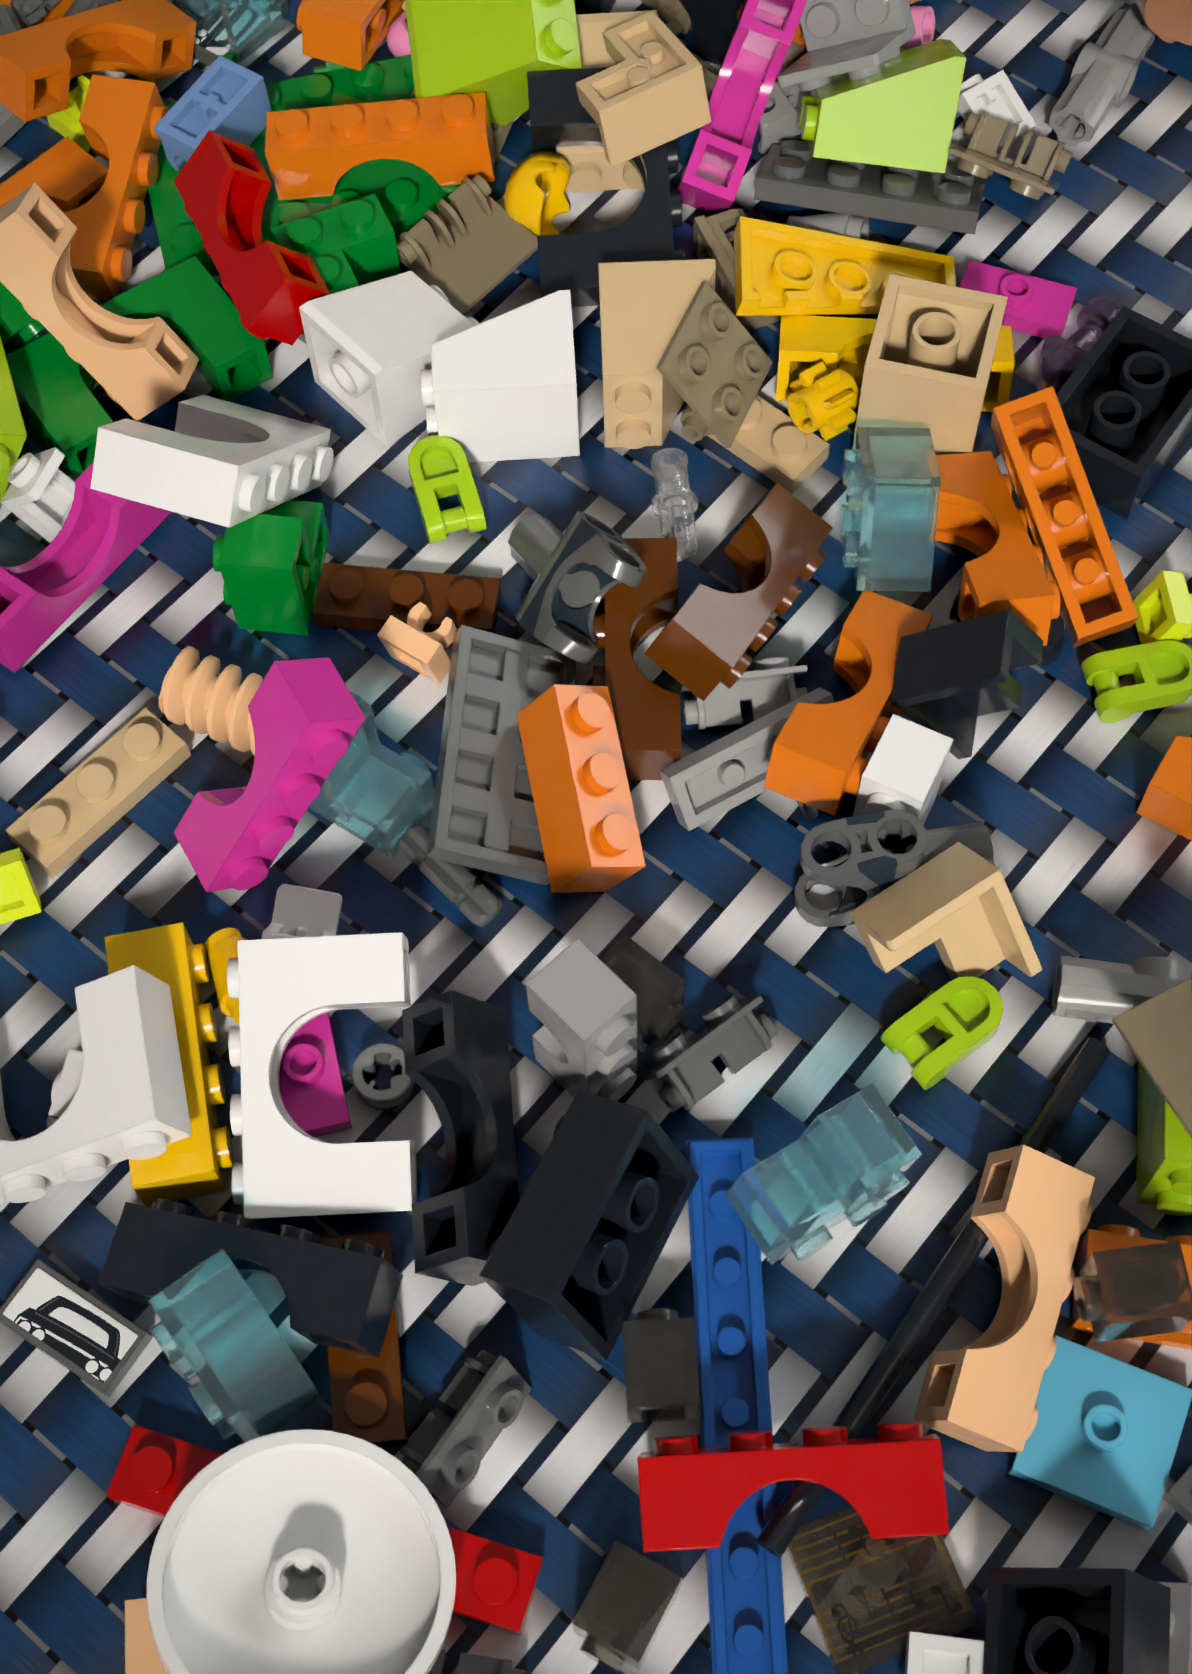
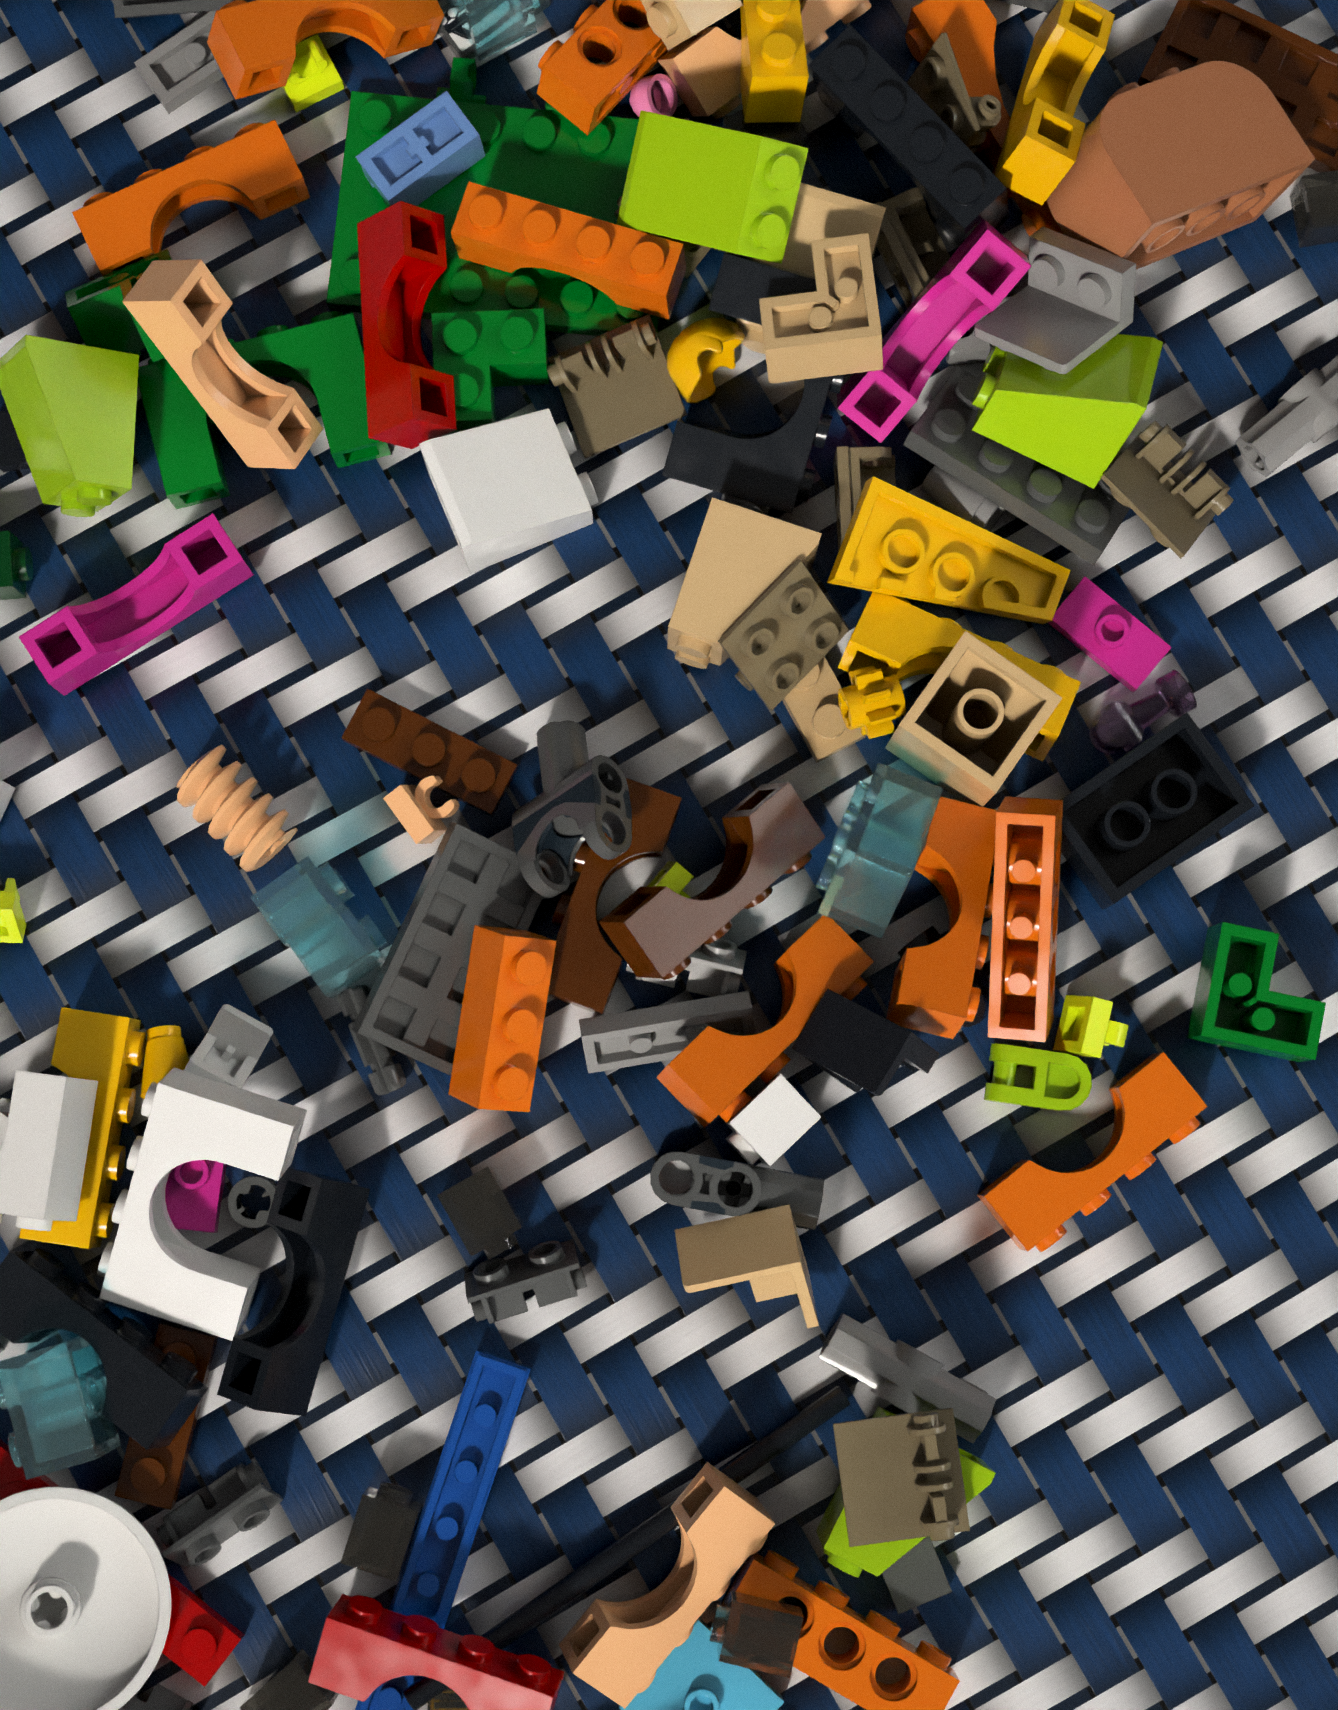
camera: 15 degrees right, 20 degrees up
white bracket [0,447,75,543] -> none
tan plate [6,708,191,878] -> none
orange arch [64,74,169,301] -> none
white arch [90,395,334,528] -> none
dark pink arch [174,658,366,892] -> none
green brick [213,500,330,636] -> none
lime plate [408,435,487,544] -> none
white slope [421,290,580,463] -> none
black brick [479,1090,699,1361] -> none
light grey arch [526,938,637,1101] -> none
clear axle [651,448,698,562] -> none
clear light blue brick [725,1083,922,1265] -> none
lime plate [880,976,1004,1090] -> none
bright pink hinge [902,6,935,49] -> none
white bracket [955,70,1037,151] -> none

